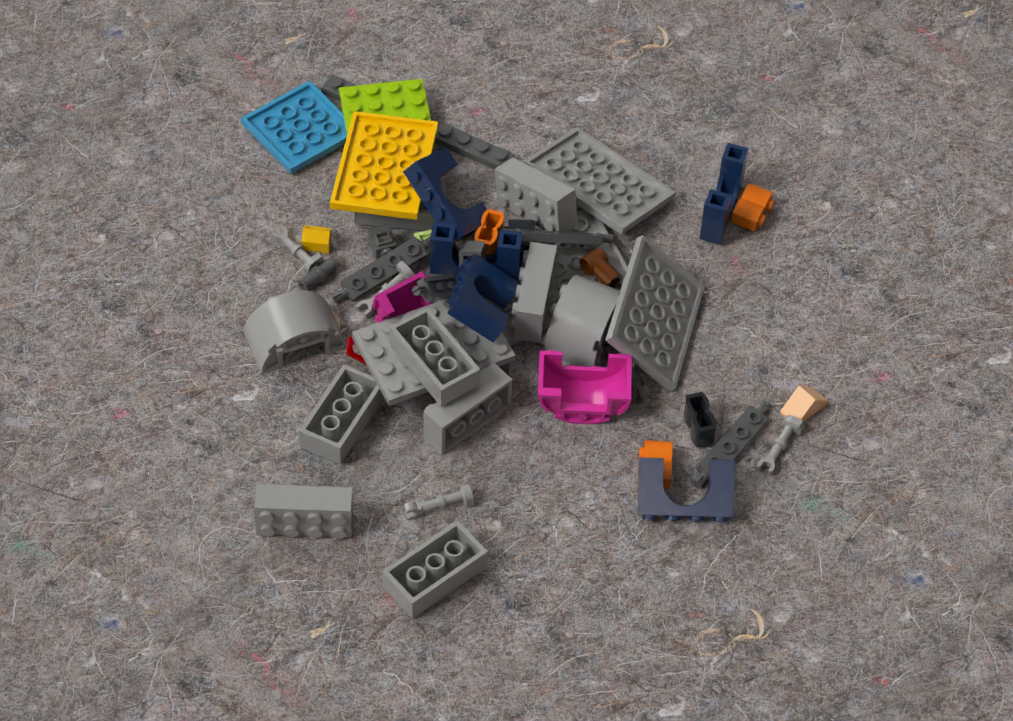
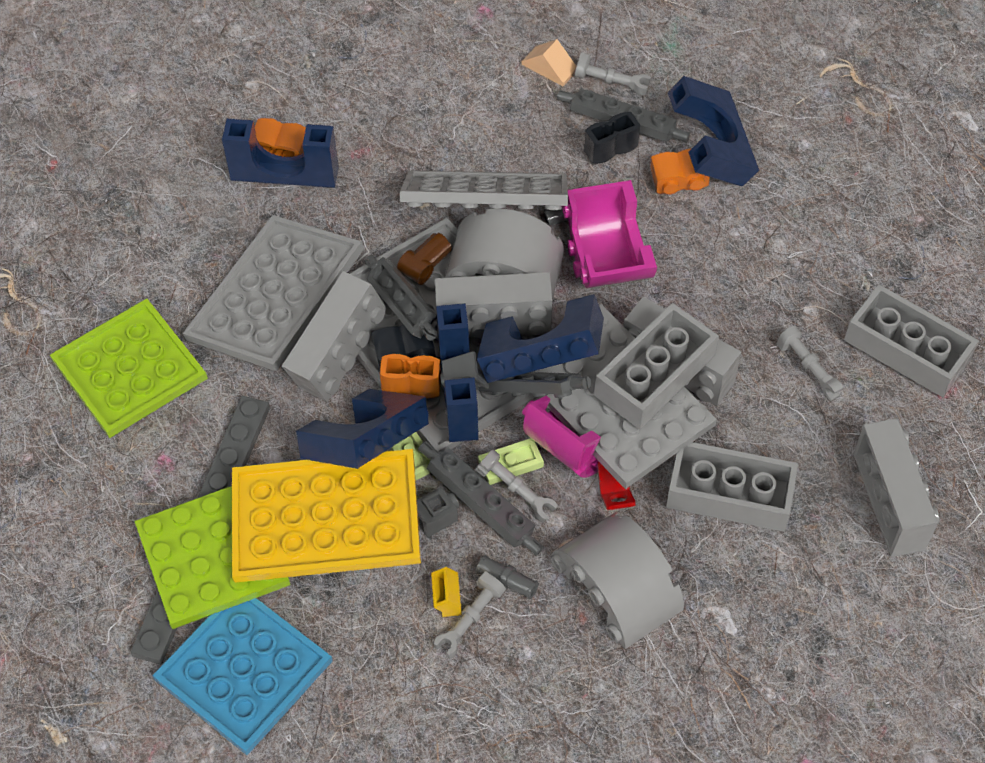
camera: 100 degrees left, 5 degrees up
none -> lime plate [50,298,208,438]

